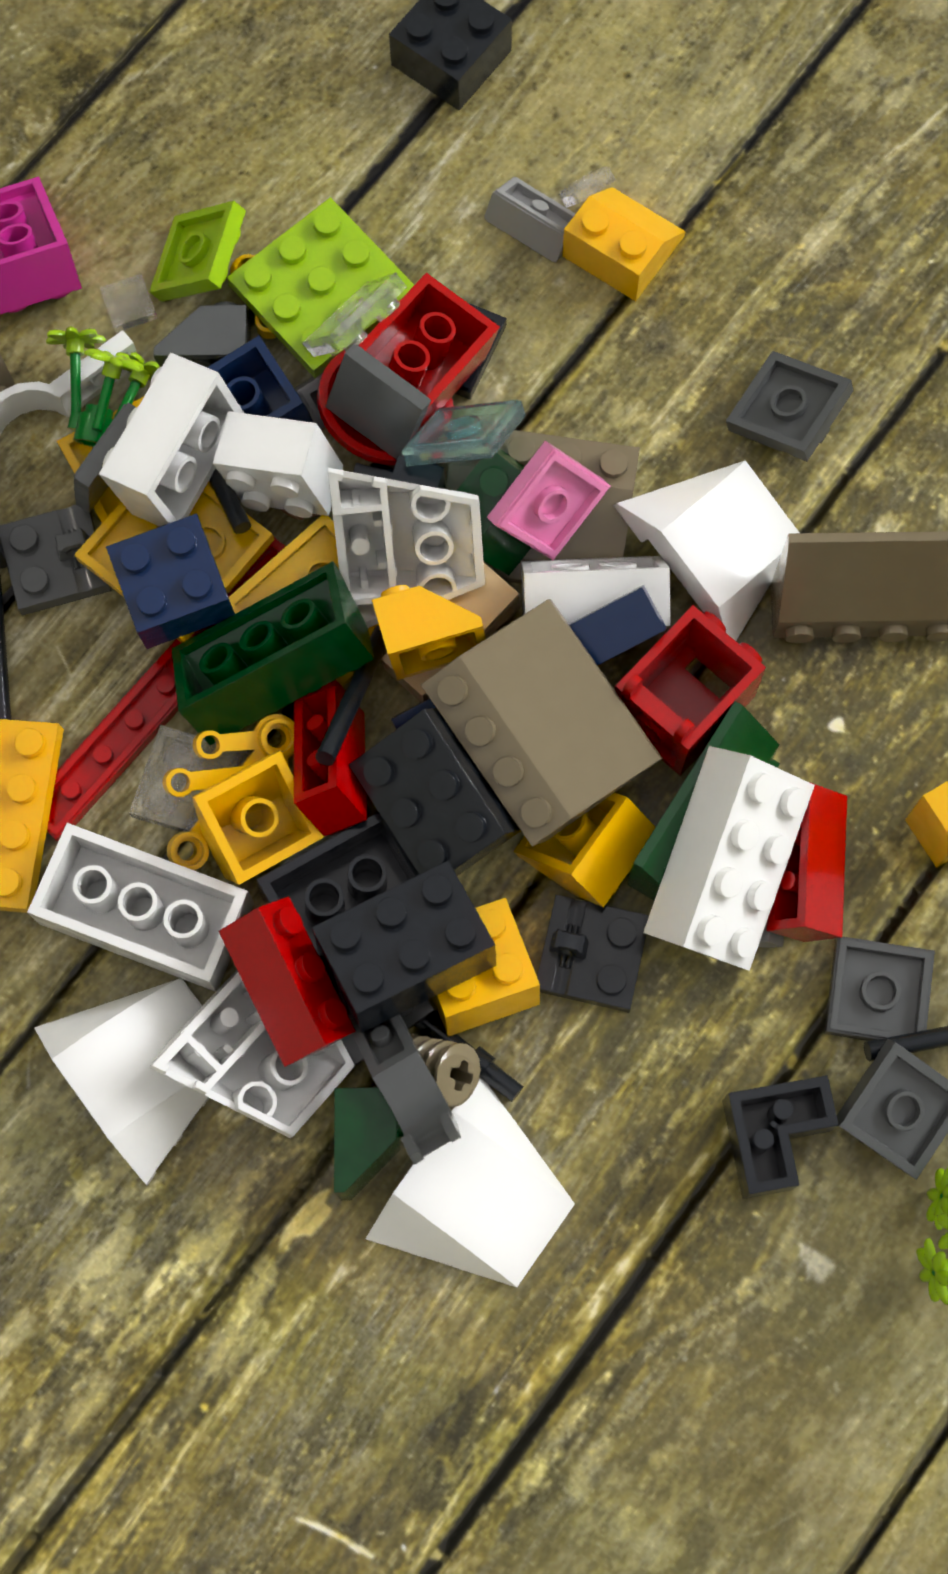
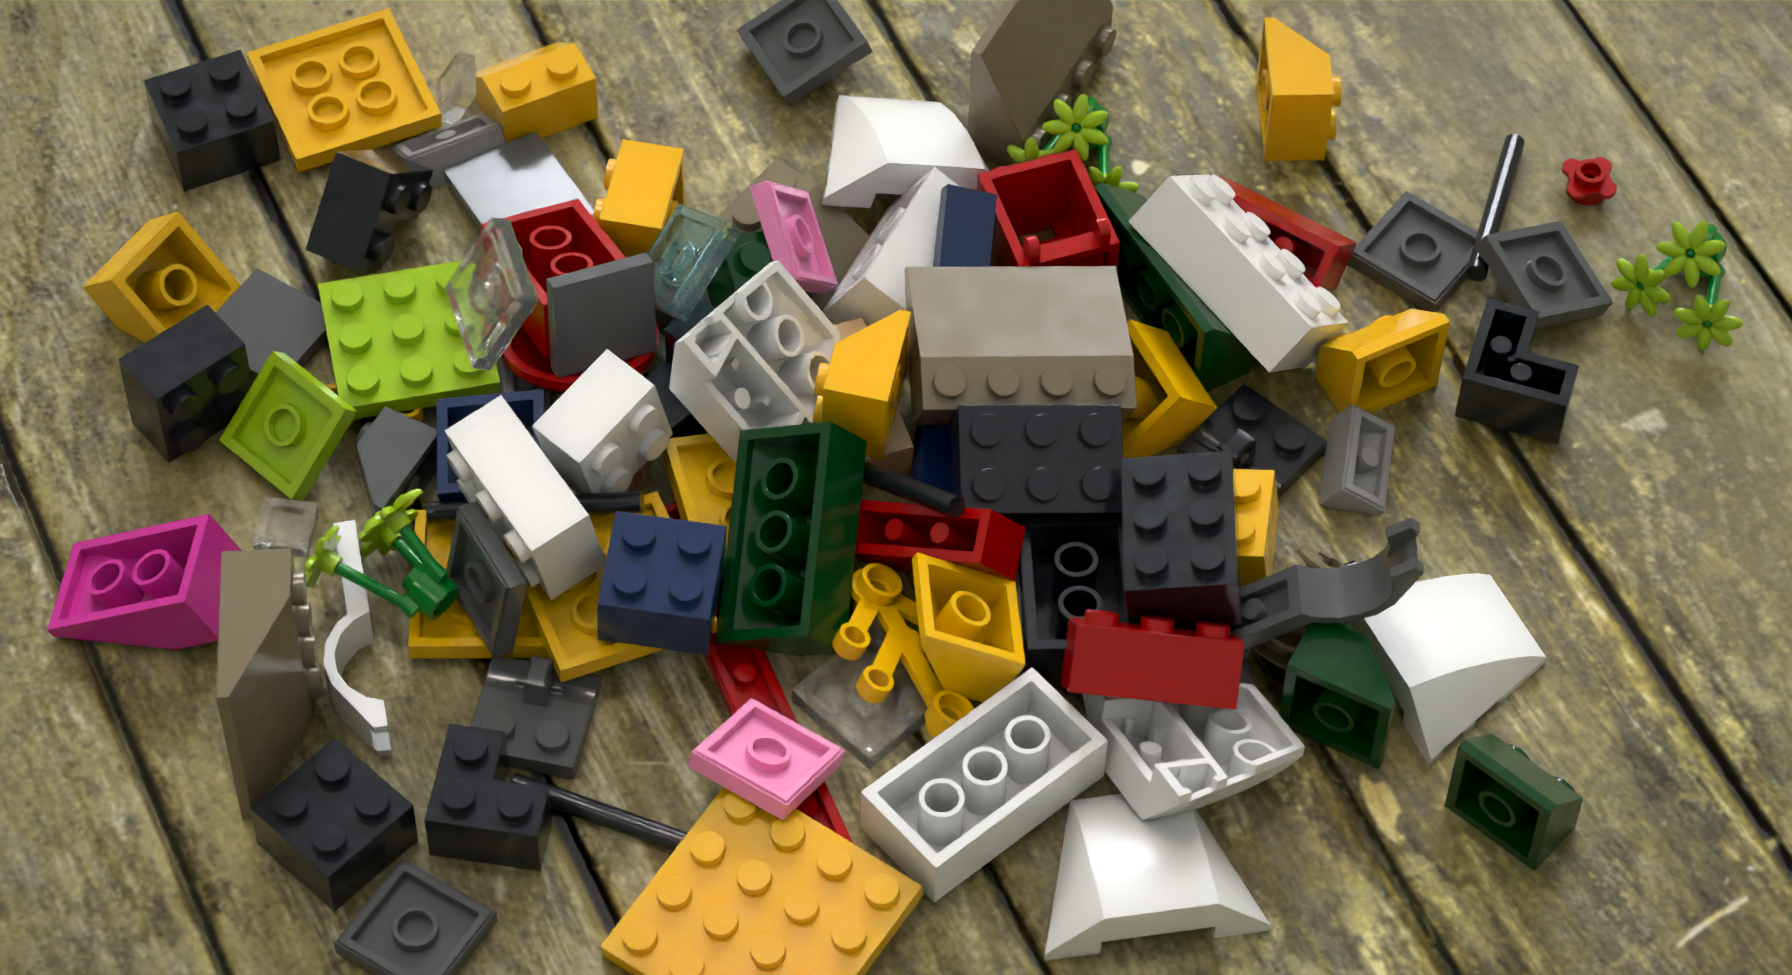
camera: 65 degrees left, 20 degrees down
none -> yellow slope [82,211,241,343]
none -> black brick [118,304,252,463]
none -> dark grey tile [215,268,328,381]
none -> yellow plate [246,8,443,173]
none -> black brick [305,148,433,272]
none -> tile [443,131,594,231]
none -> yellow brick [593,139,686,279]
none -> bright pink tile [688,698,845,820]
none -> lime plant [1007,94,1139,193]
none -> yellow slope [1315,309,1450,413]
none -> light grey slope [1319,404,1395,516]
none -> dark green slope [1444,734,1583,871]

